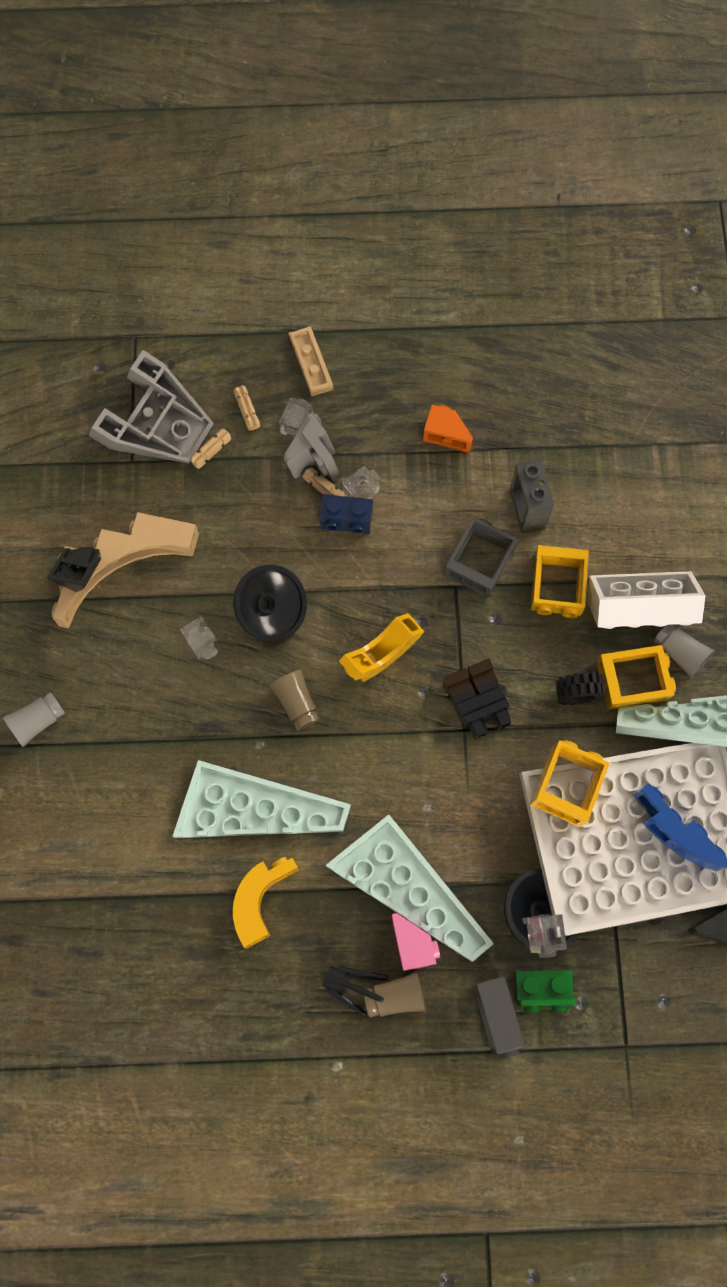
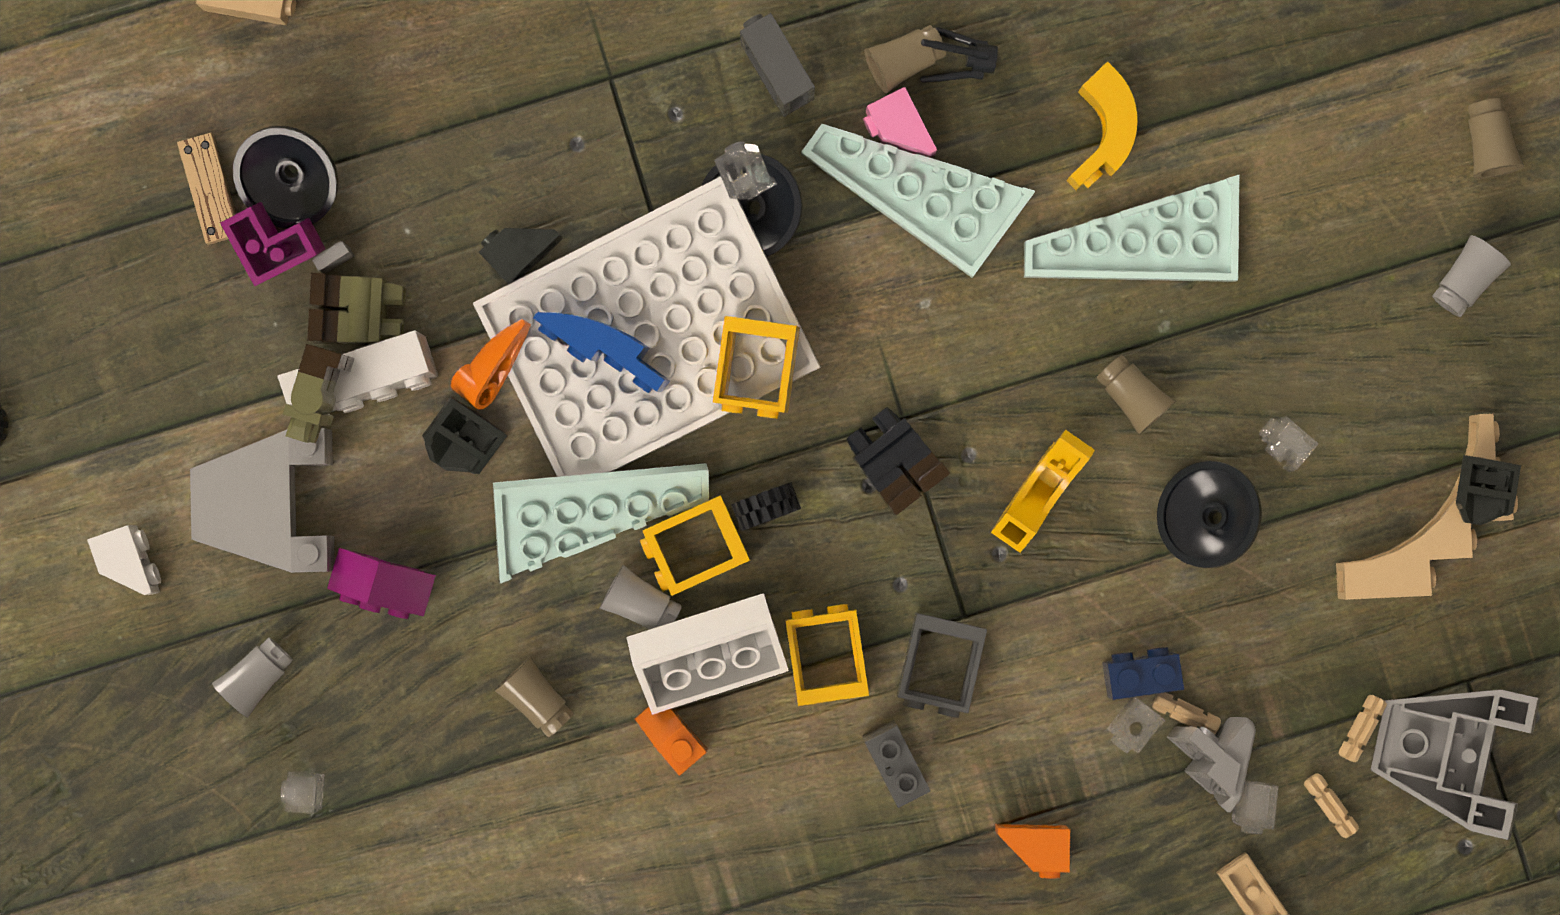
camera: 165 degrees right, 15 degrees up
green bracket [515,970,576,1012] -> none
none -> orange slope [635,707,708,776]

